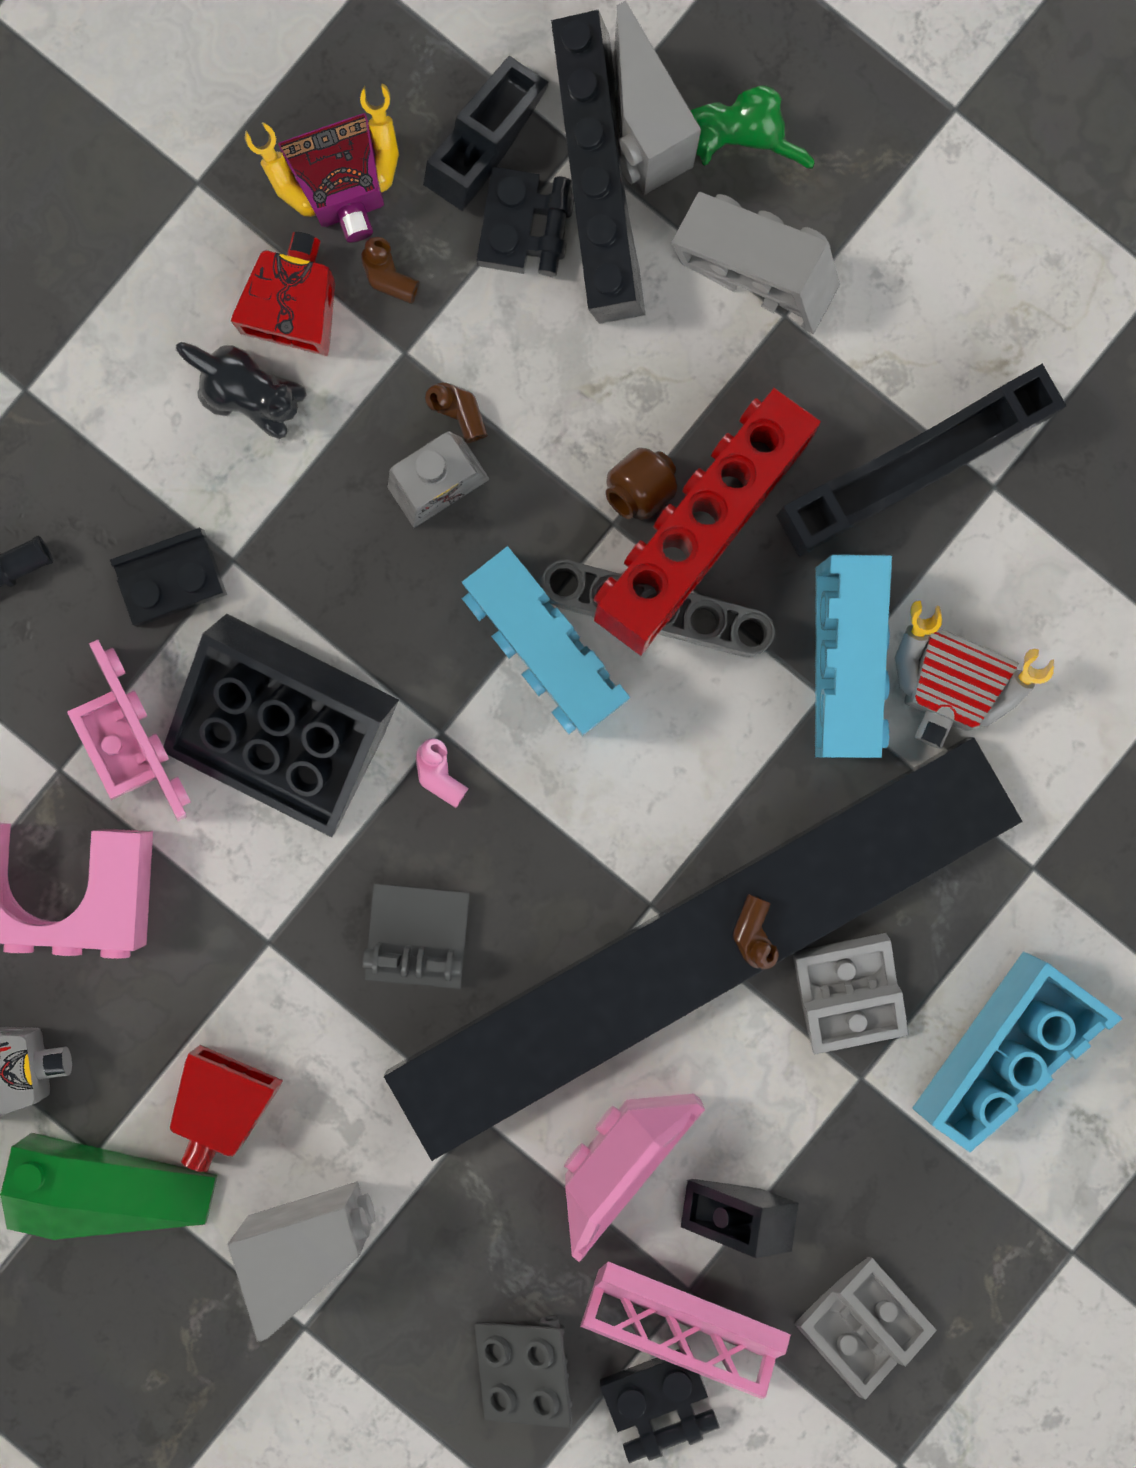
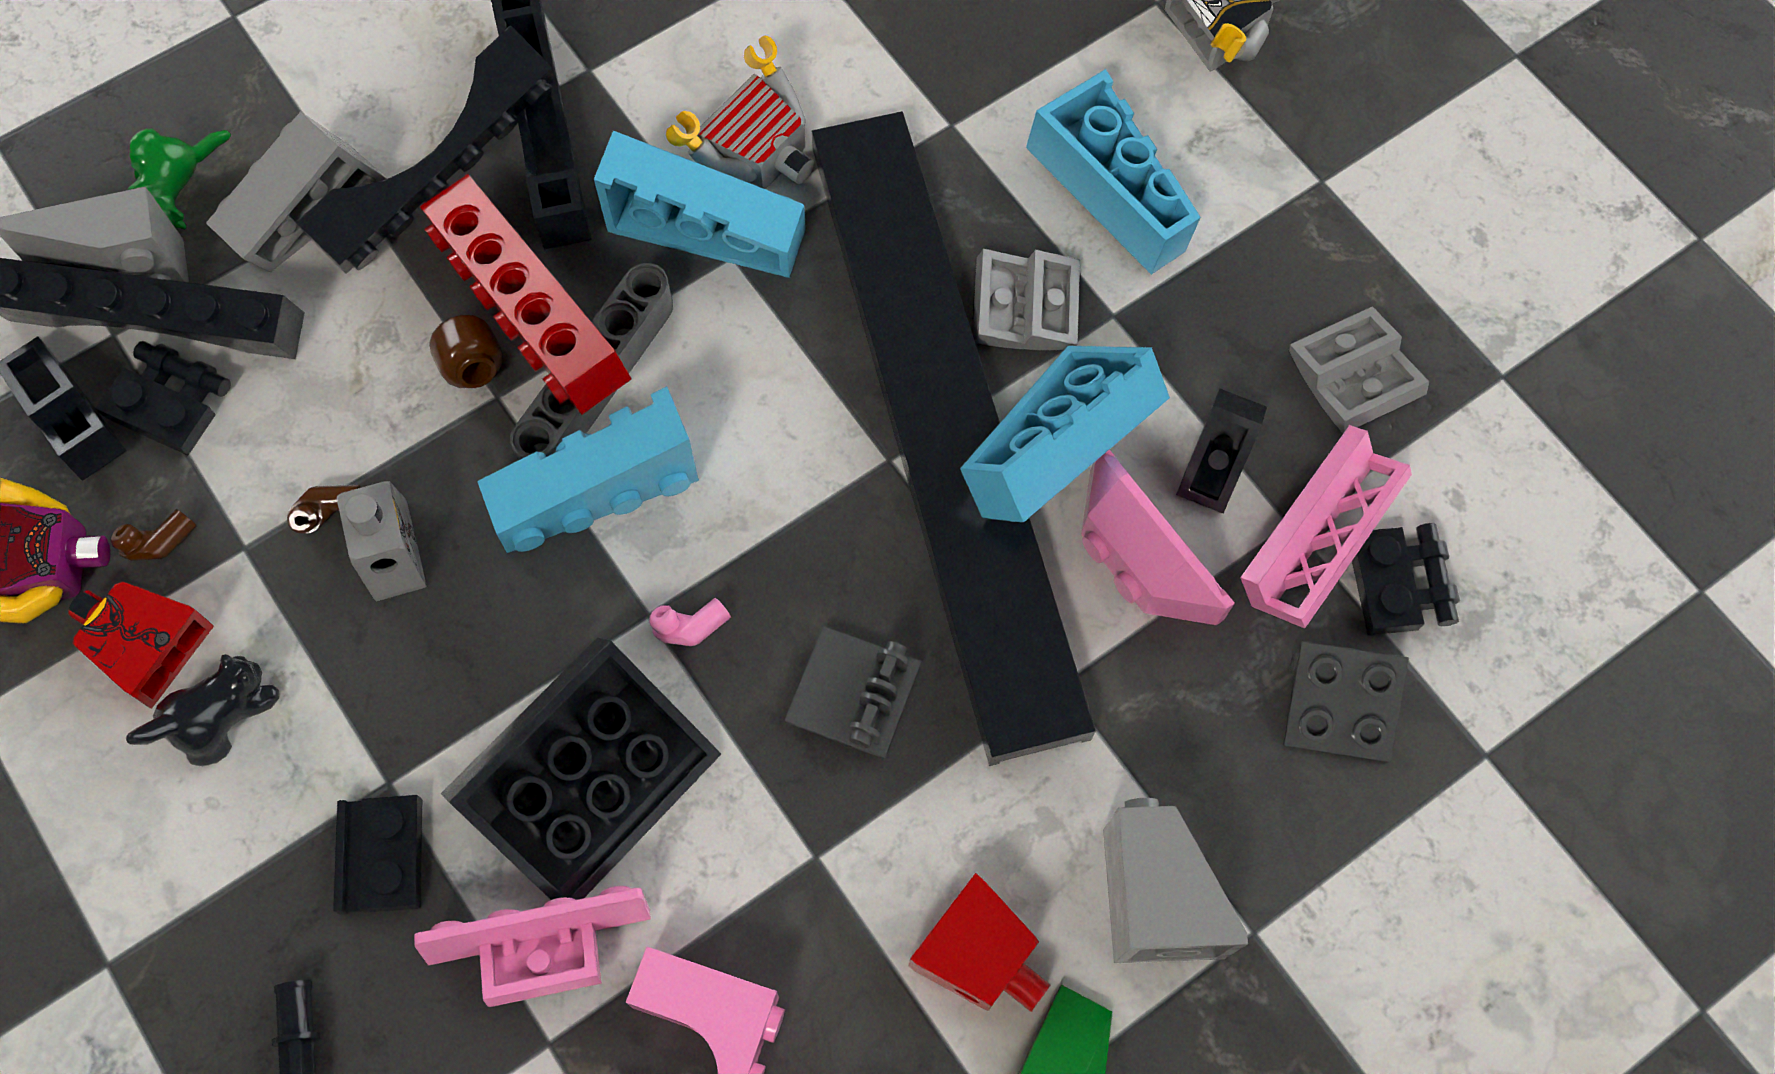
camera: 80 degrees left, 20 degrees down
reddish brown arm [733,894,779,969] -> none
none -> black arch [296,25,553,274]
none -> medium azure wedge [960,346,1170,522]

